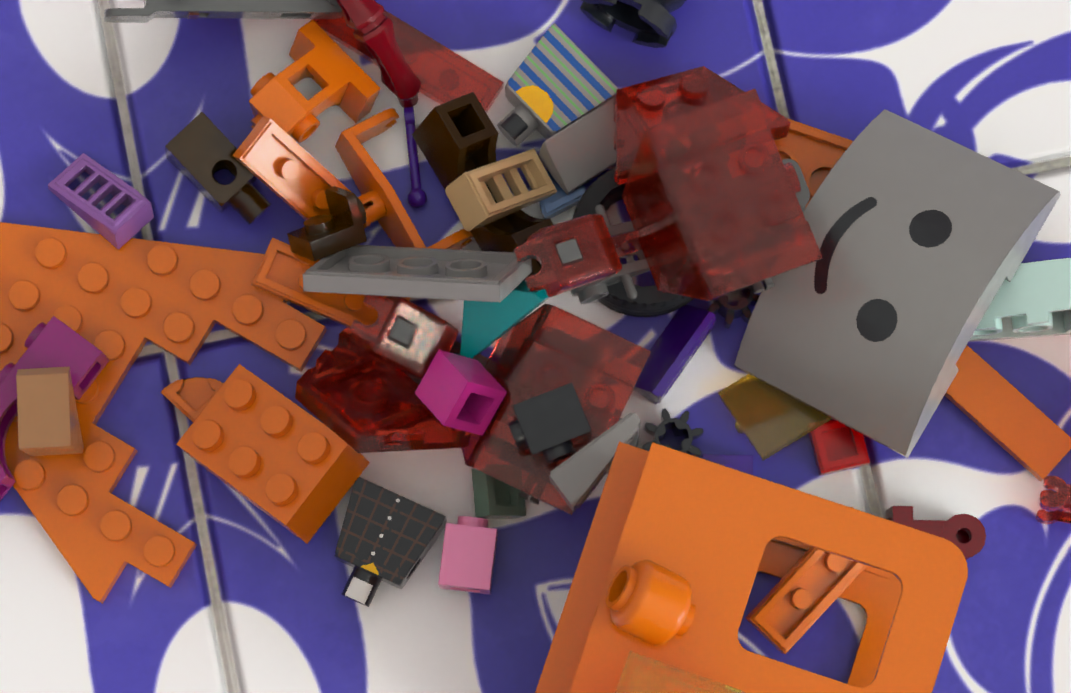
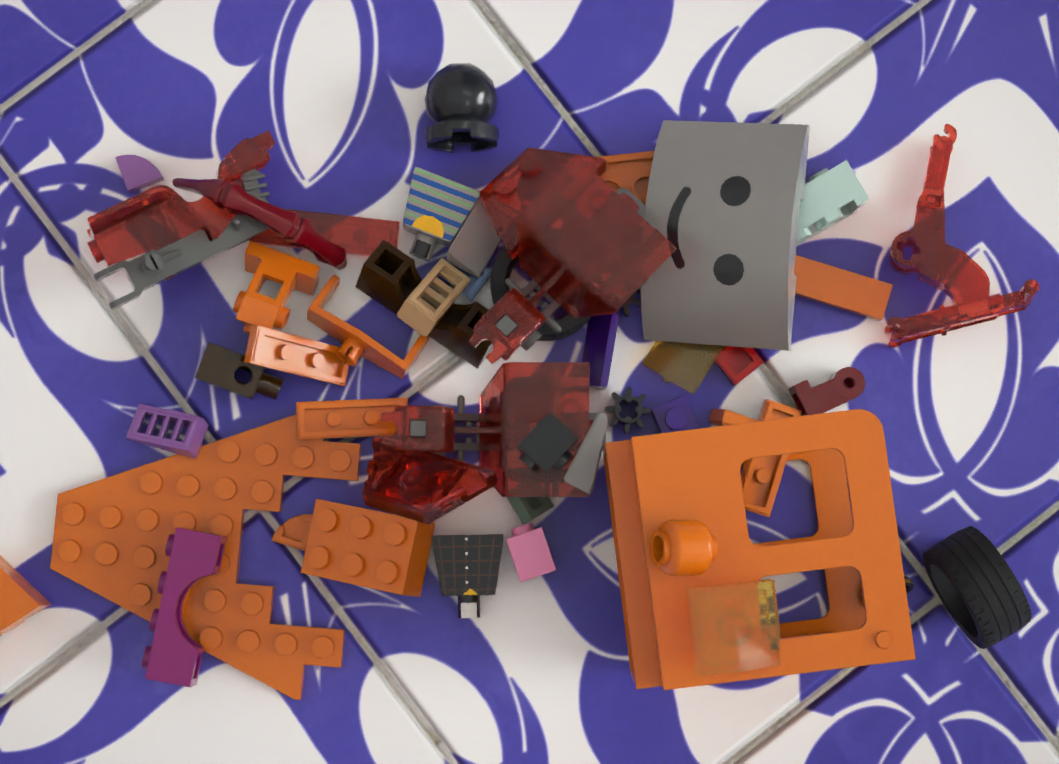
camera: 25 degrees left, 5 degrees up
medium nougat slope [16,367,84,456] -> none
dark brown bracket [287,186,367,261] -> none
light grey tile [302,245,532,303] -> none
dark purple hinge [404,107,427,208] -> none
dark pink brick [415,350,507,436] -> none
teal slope [460,281,555,359] -> none

